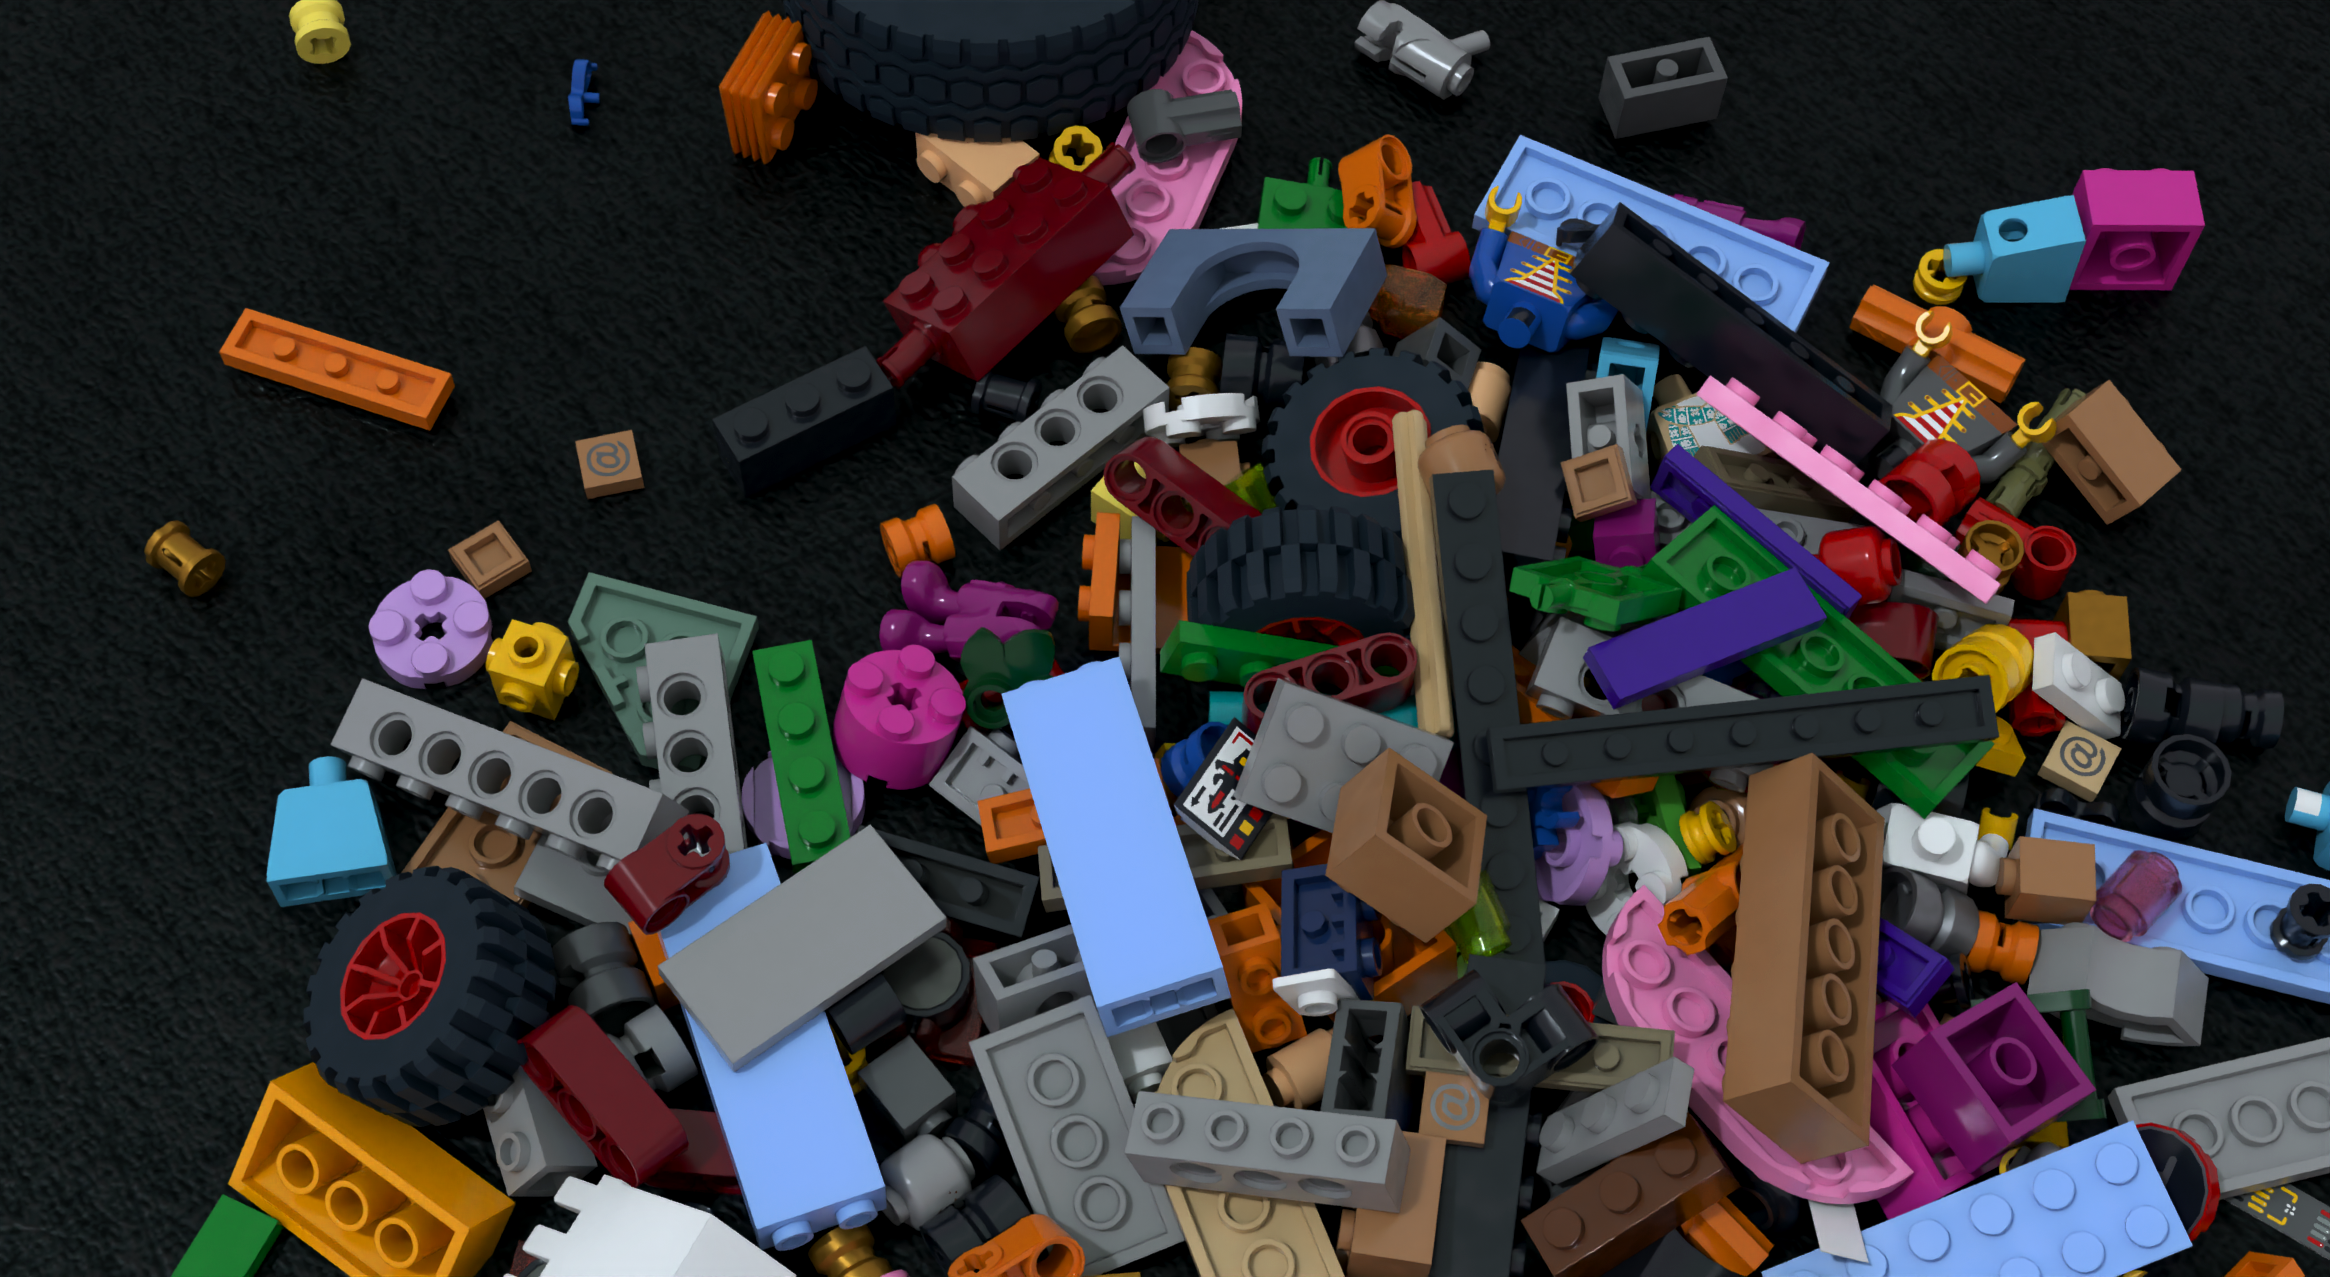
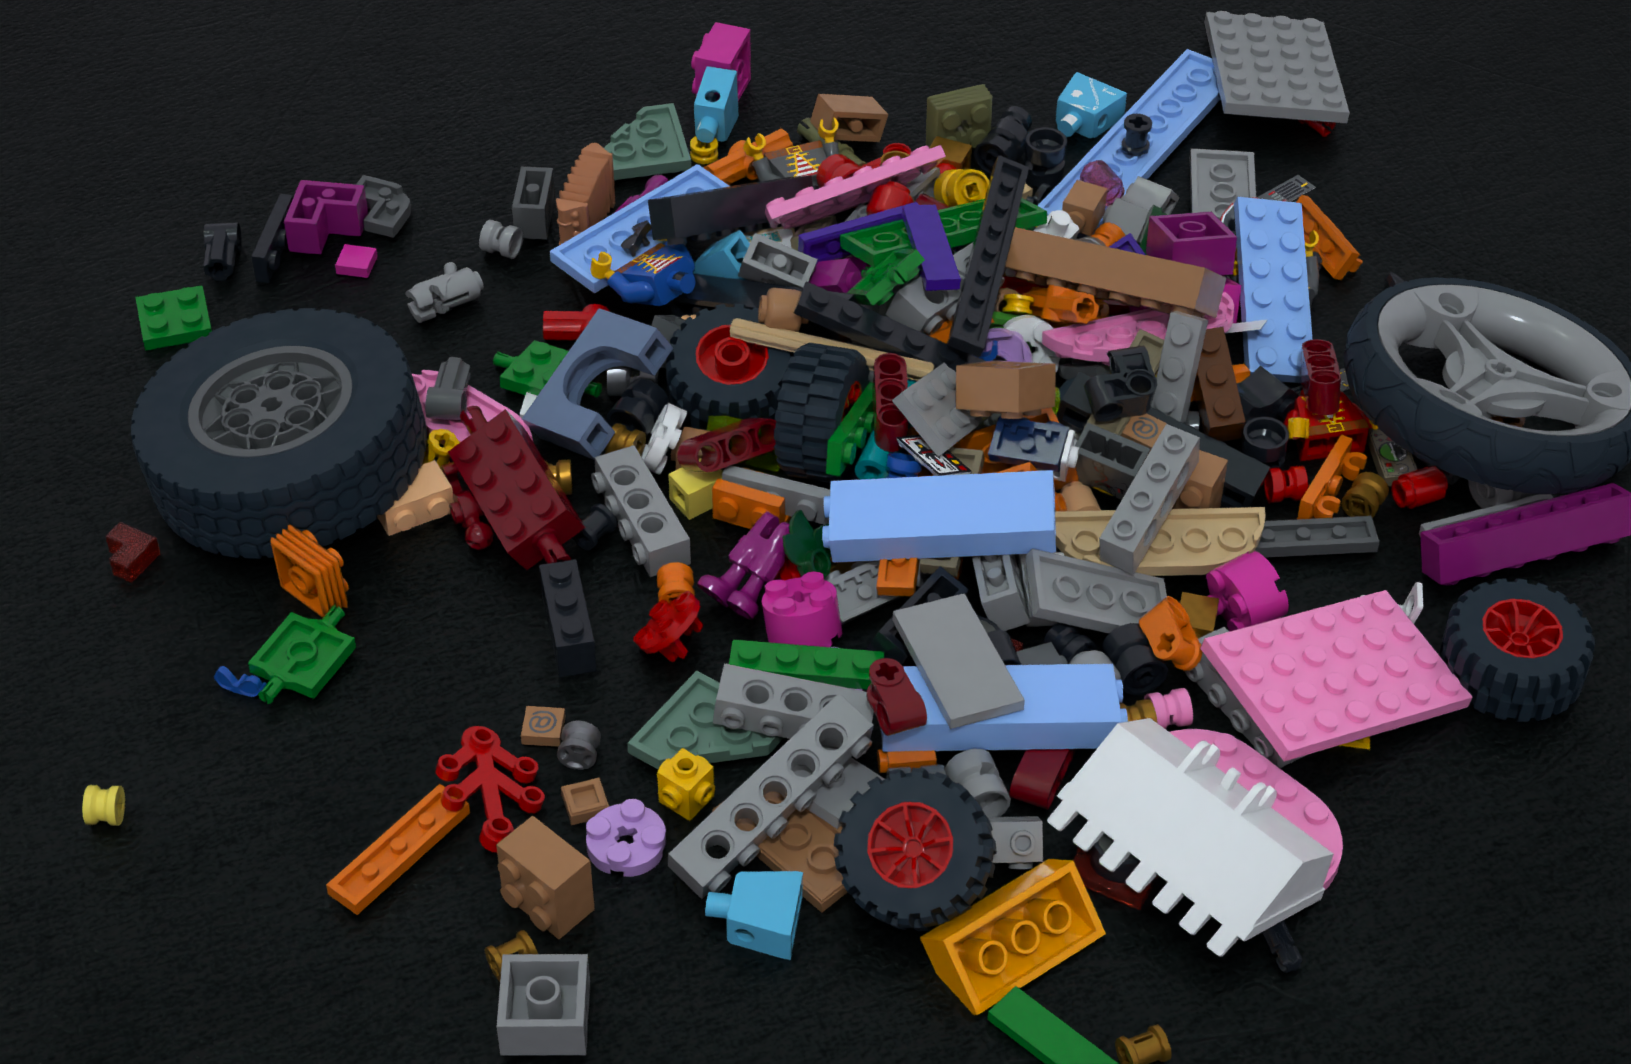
camera: 70 degrees left, 15 degrees down
dark red beam [517,1005,689,1188] -> none
orange piece [1338,134,1417,249] -> none
medium nougat tile [1561,444,1637,522] -> none
white plate [2032,632,2125,740] -> none
none -> green plate [248,605,356,704]
none -> red plant [435,726,545,852]
none -> light grey wheel [479,219,523,259]
none -> medium nougat brick [496,816,594,939]
none -> light grey brick [497,954,590,1055]
none -> nougat piece [556,143,615,245]
none -> flat silver wheel [557,721,601,770]
none -> sand green plate [604,103,691,181]
none -> red plate [633,590,703,662]
none -> olive brick [926,84,993,149]

